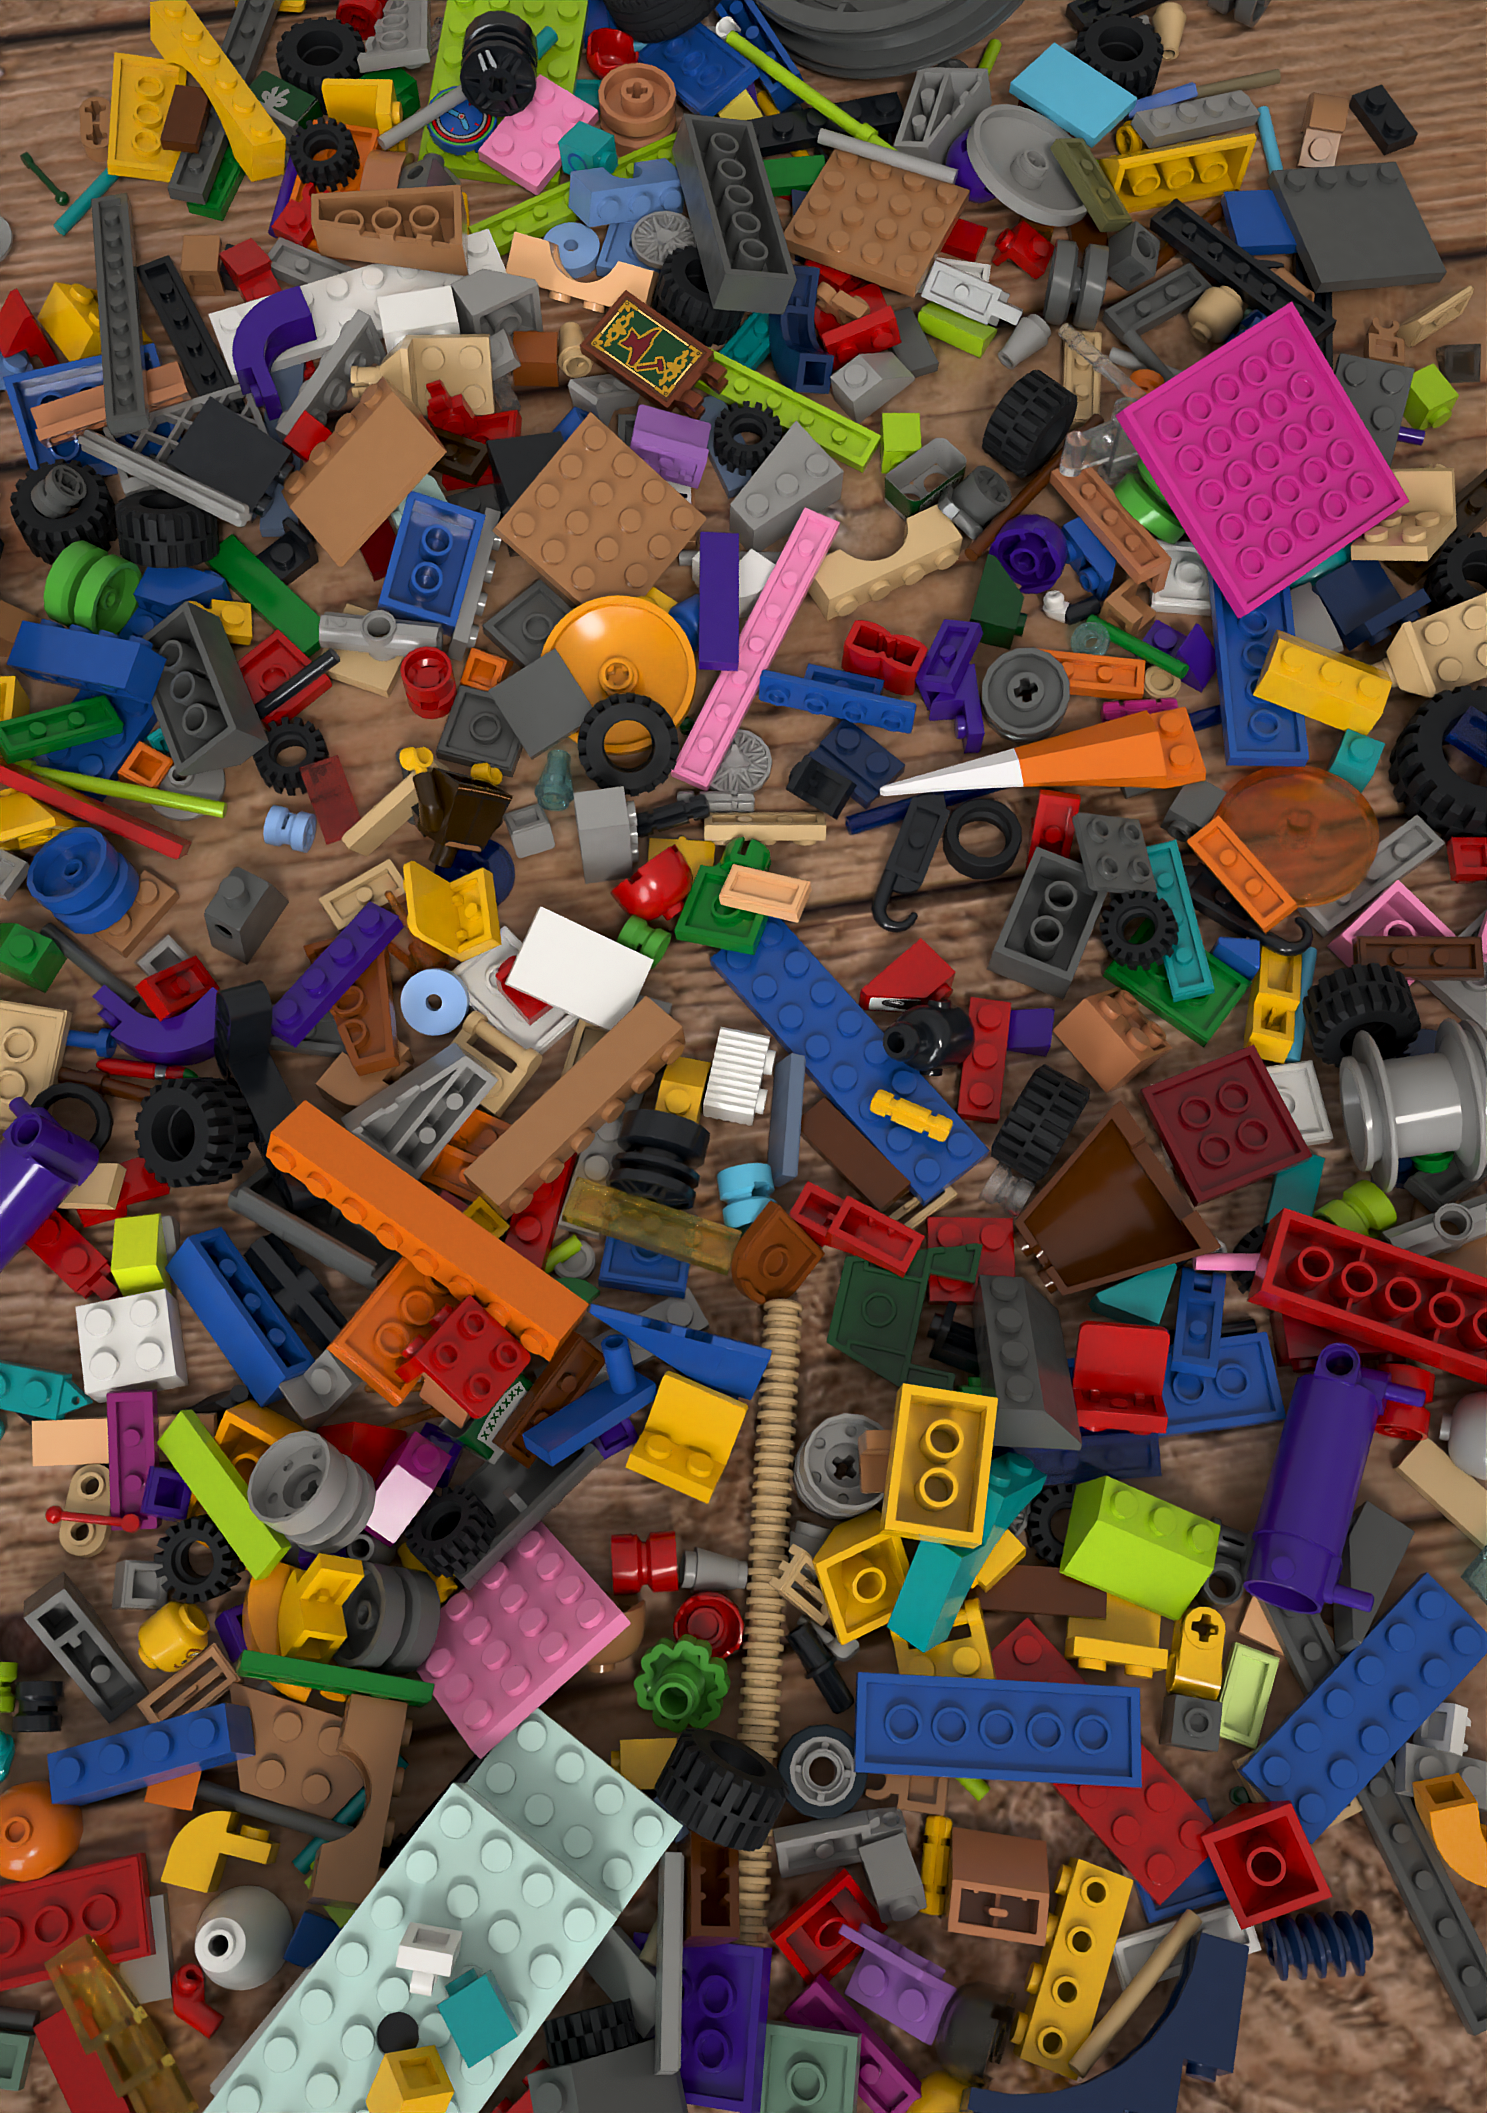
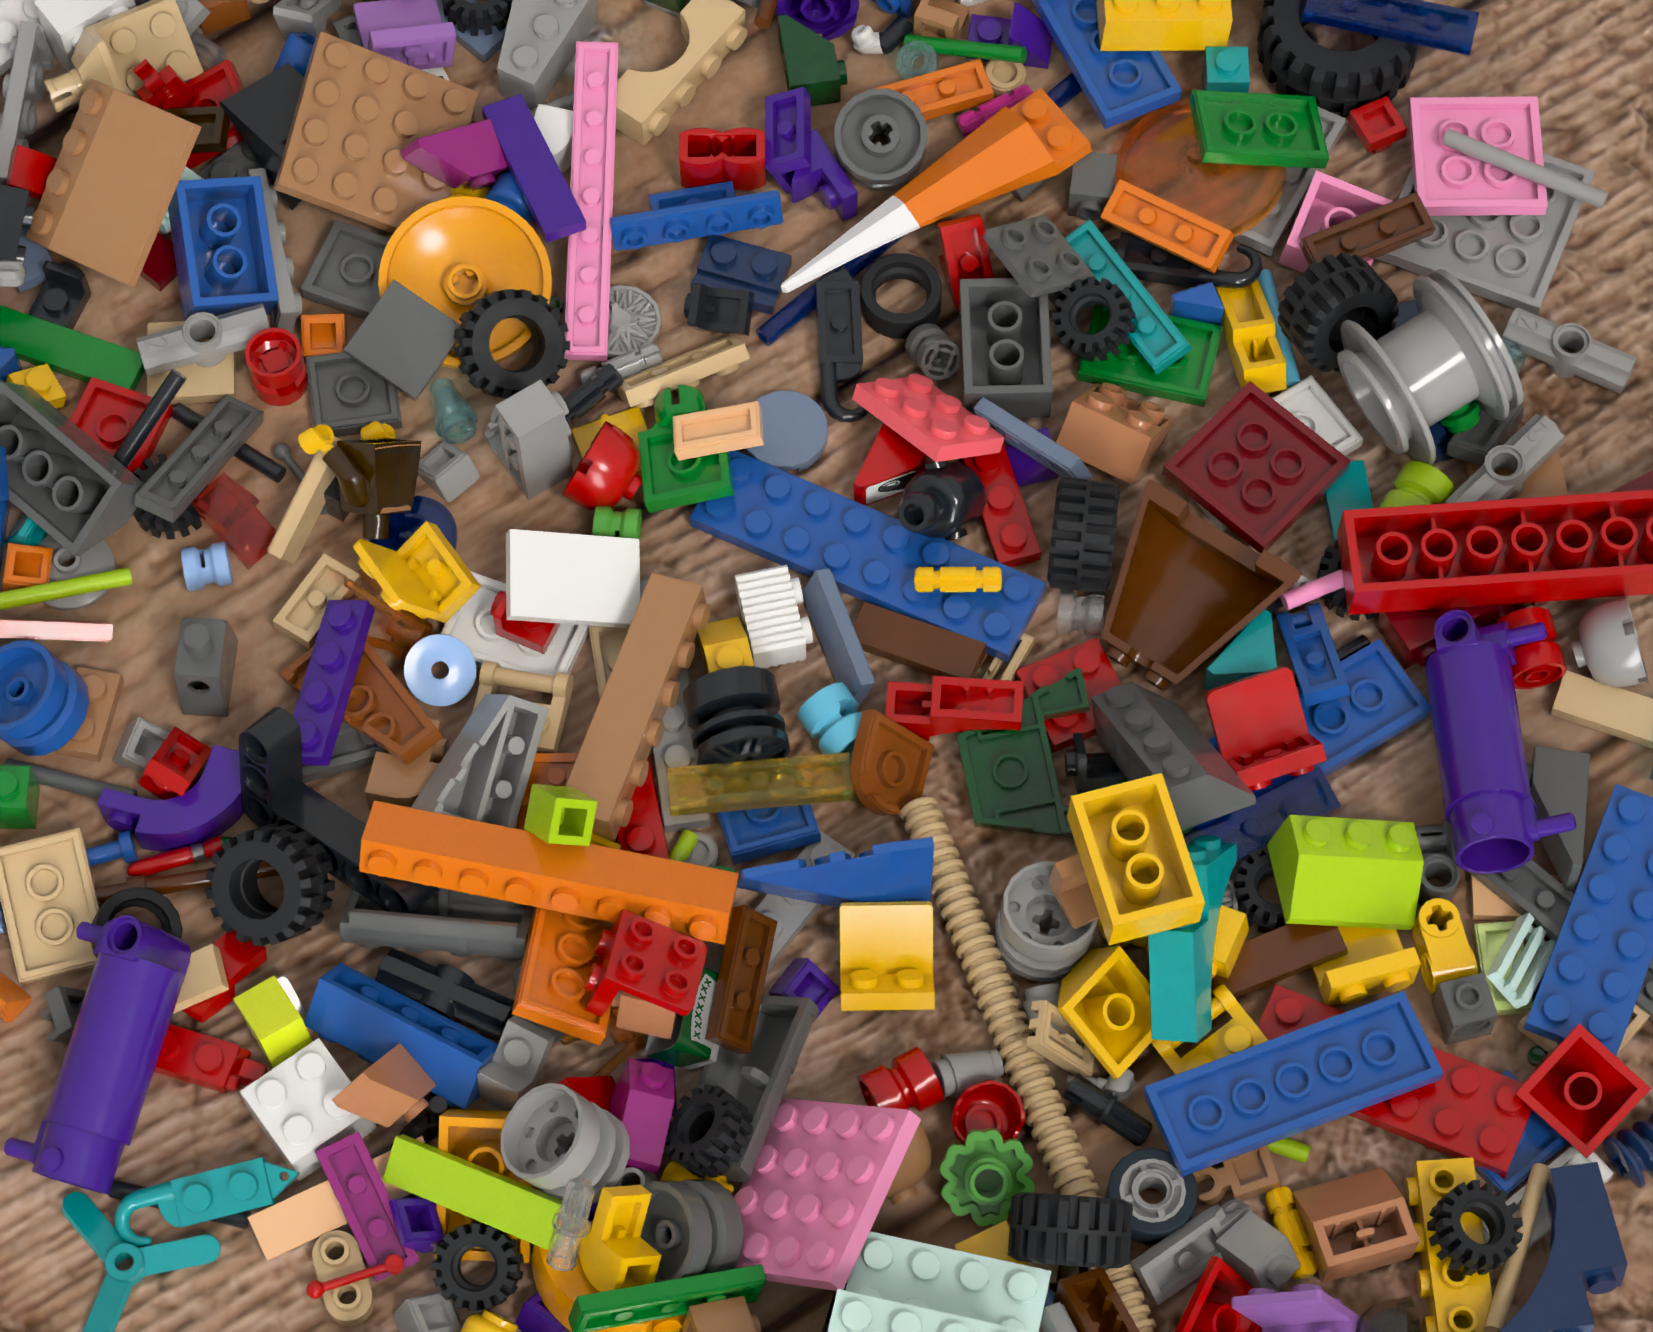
camera: 20 degrees left, 5 degrees down
blue piece [522,1334,657,1467] -> none
none -> dark grey tile [134,395,264,523]
none -> black bar [172,403,287,483]
none -> nougat slope [332,1043,437,1128]
none -> magenta slope [400,119,508,191]
none -> lime brick [524,784,598,846]
none -> clear axle [546,1178,595,1271]
none -> sand blue tile [745,391,828,472]
none -> coral plate [852,374,1005,462]
none -> dark grey wheel [905,323,962,380]
none -> sand blue tile [973,397,1093,480]
none -> green tile [1189,90,1329,169]
none -> black tyre [1427,1180,1523,1276]
none -> light aqua tile [1486,912,1556,1009]

